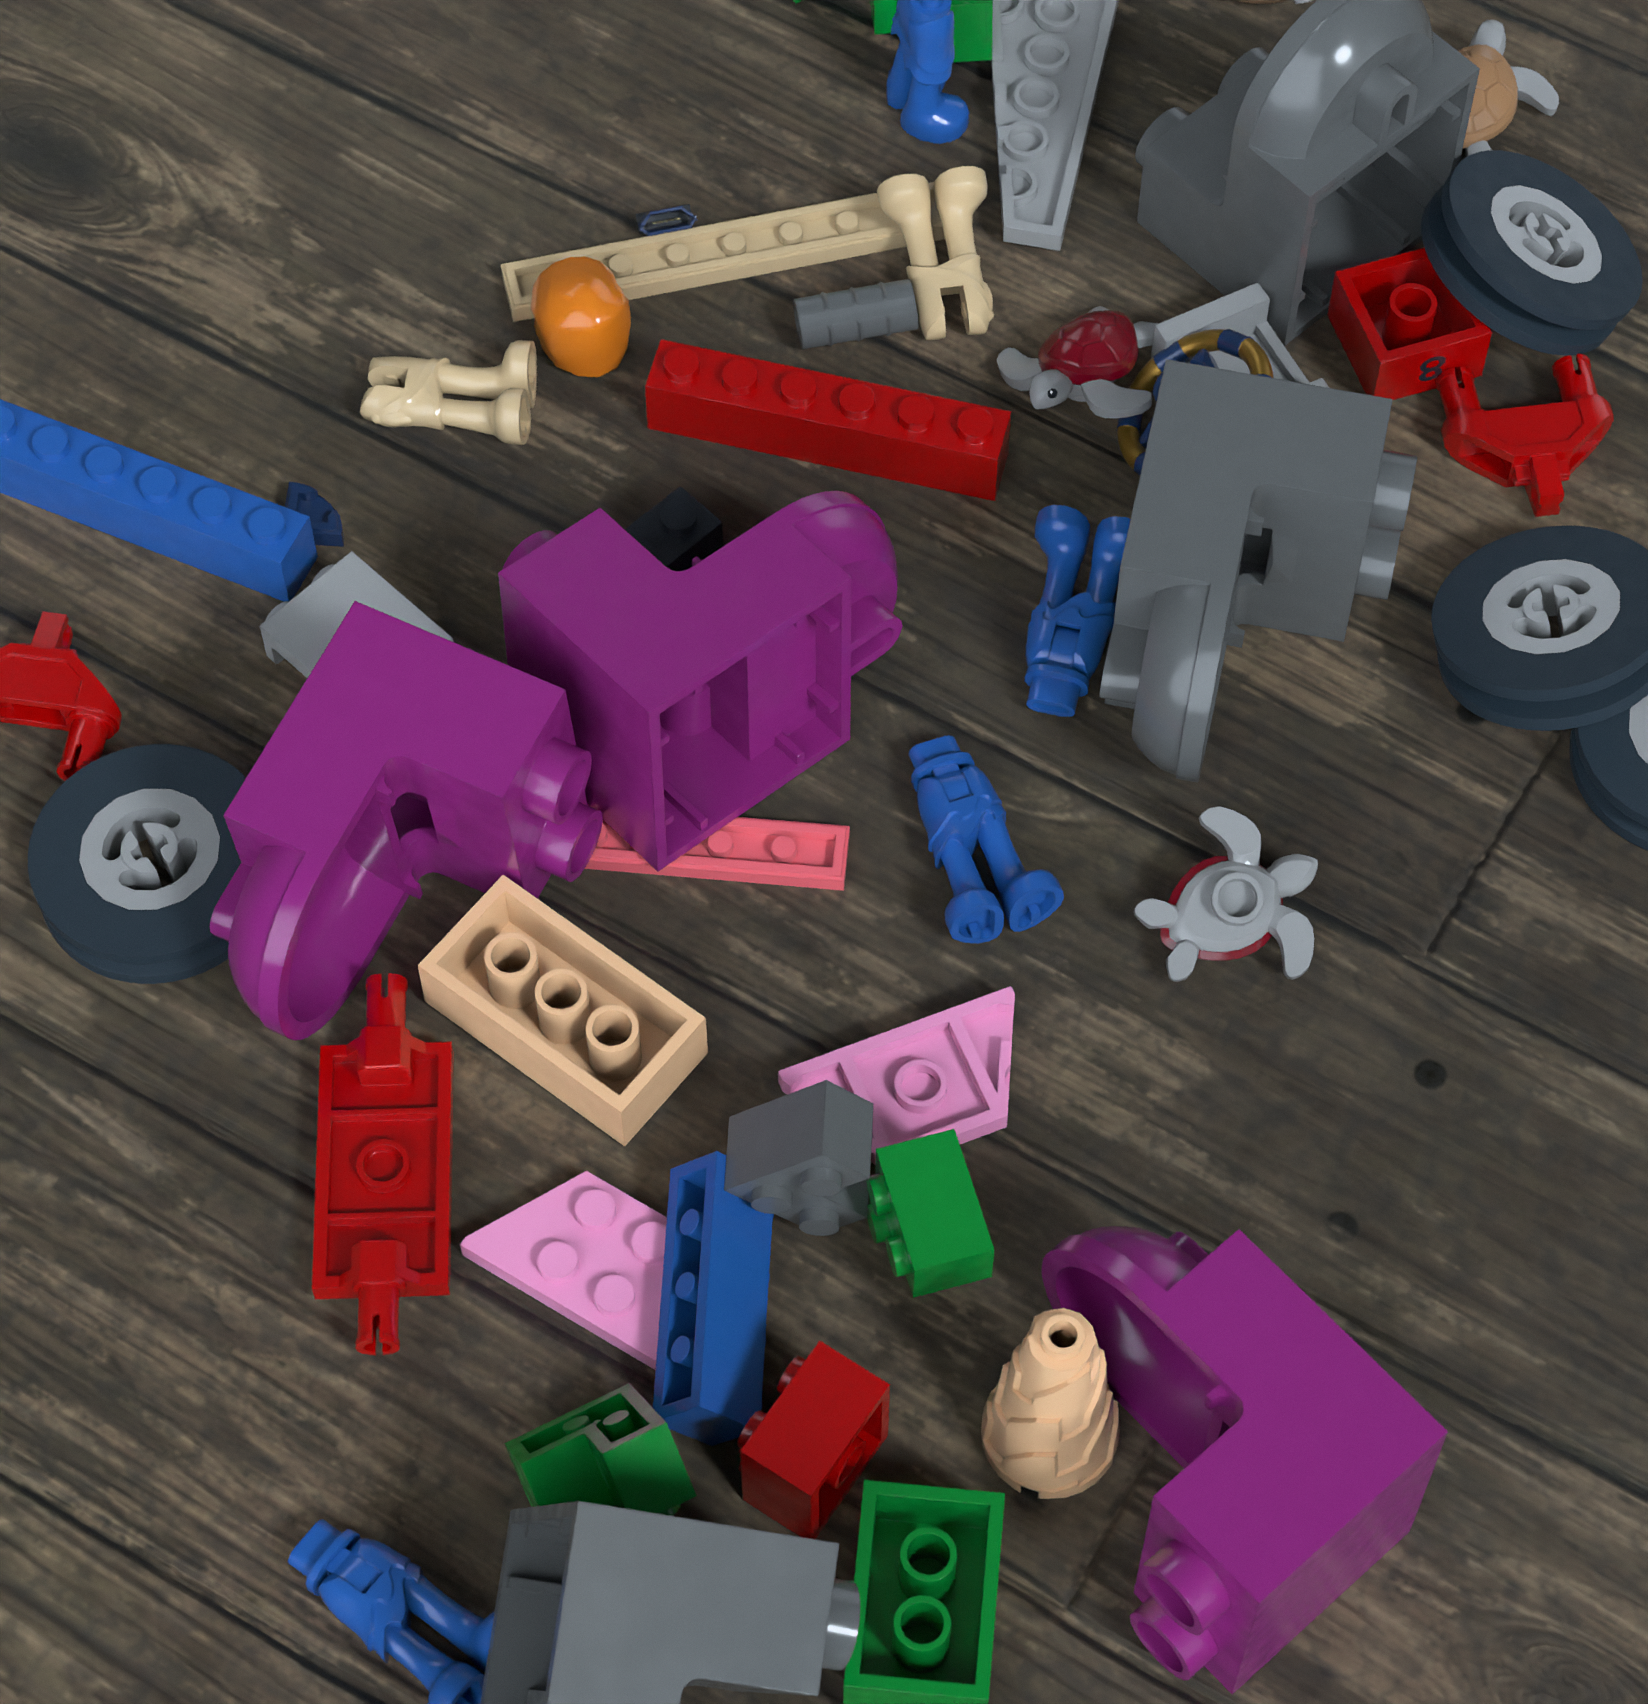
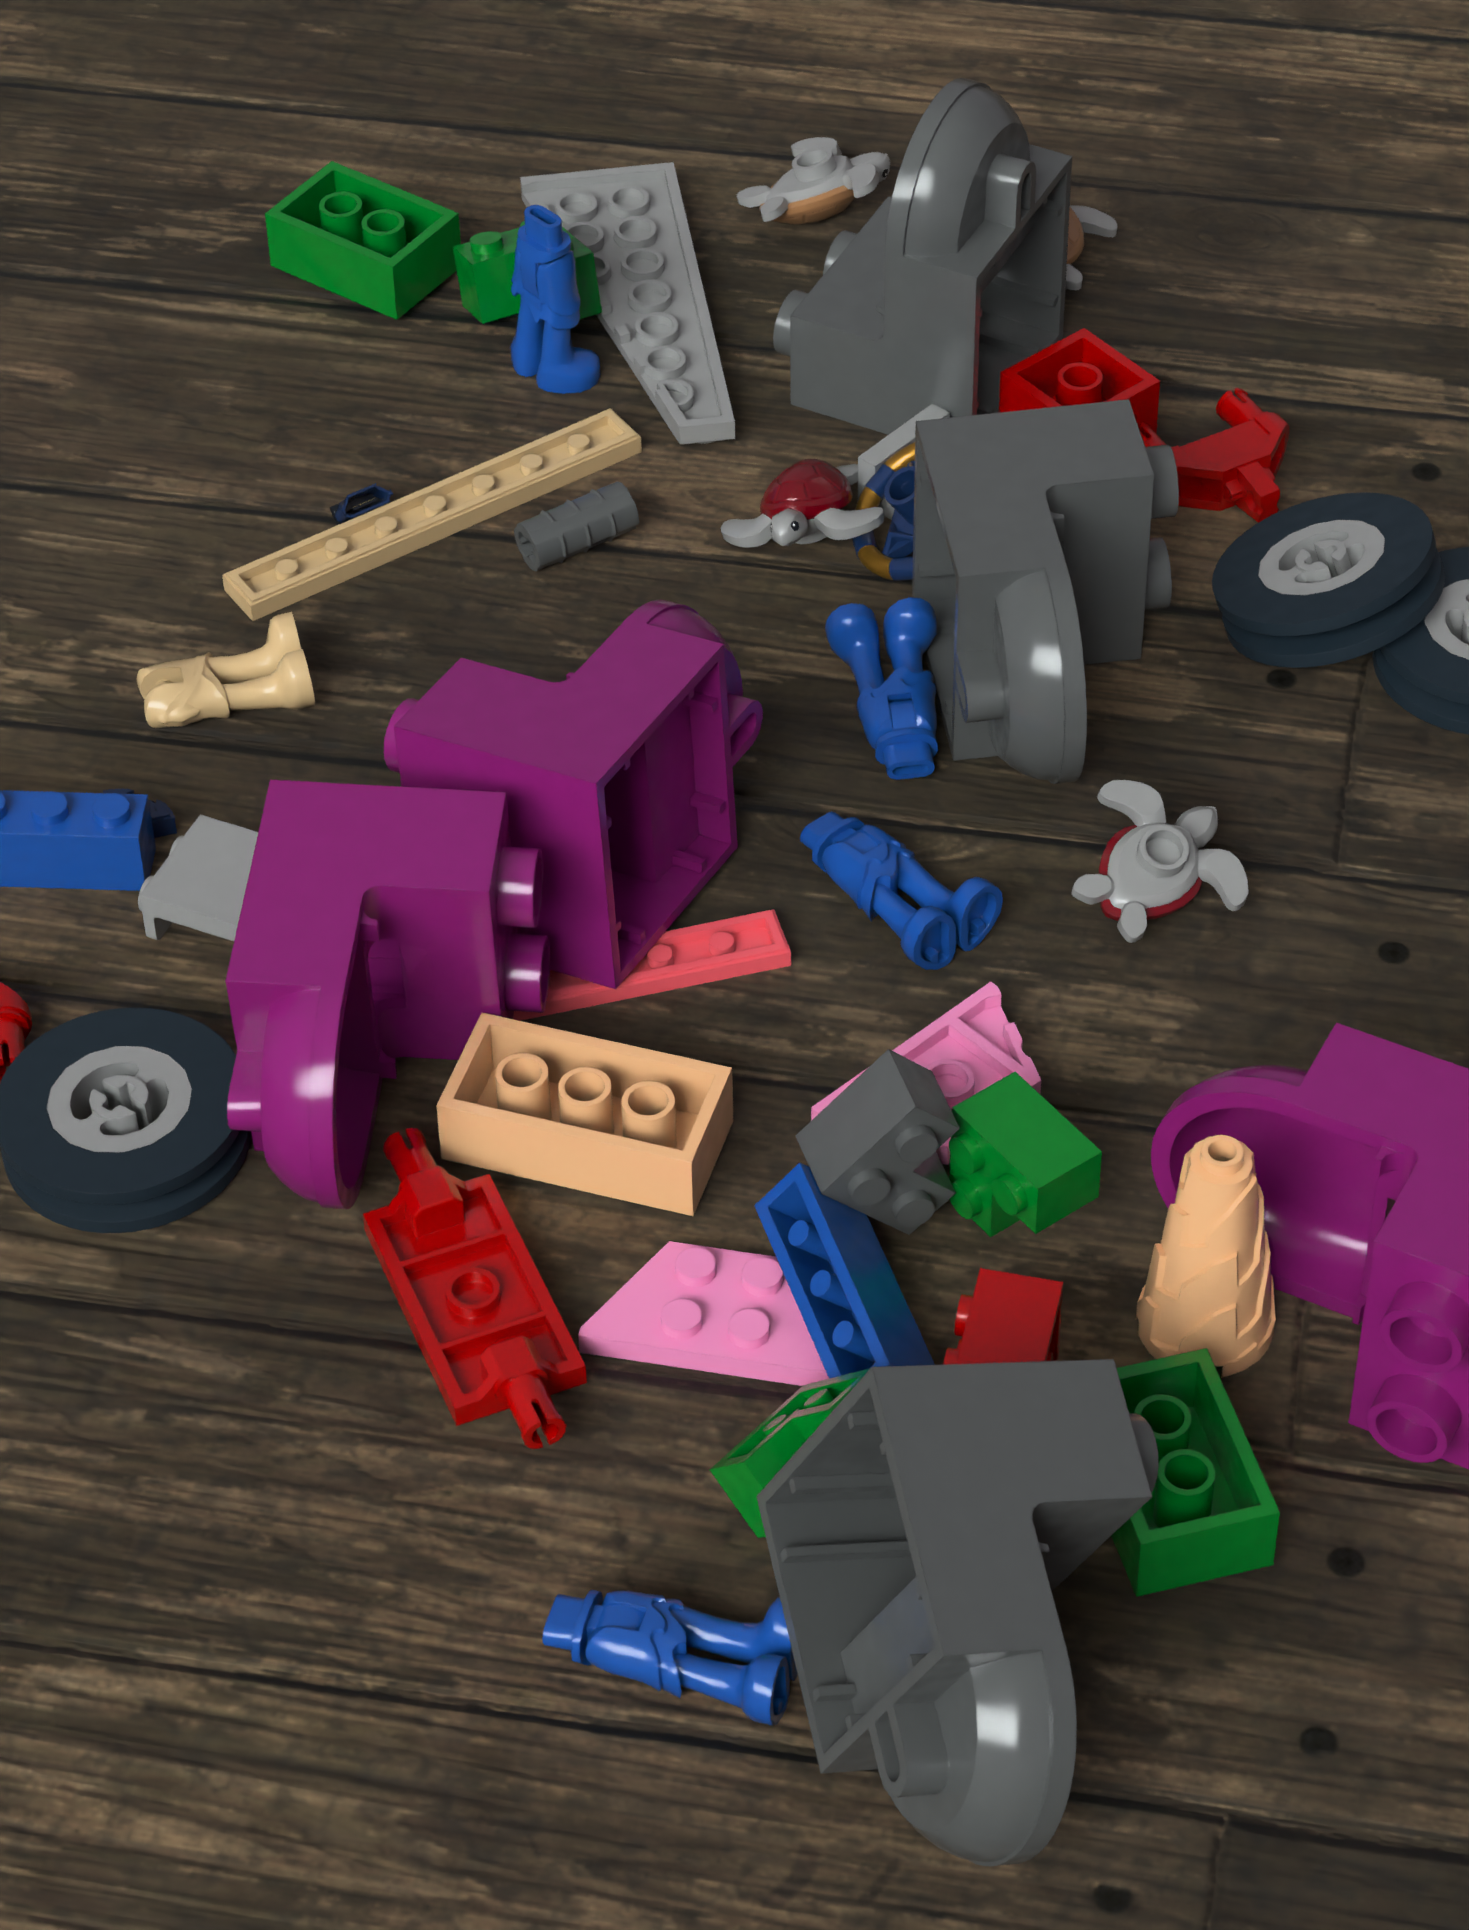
camera: 20 degrees left, 15 degrees down
orange piece [530,256,631,377] -> none
red brick [645,339,1011,501] -> none
tan piece [877,166,994,341] -> none
black wheel [1421,150,1643,356] -> none

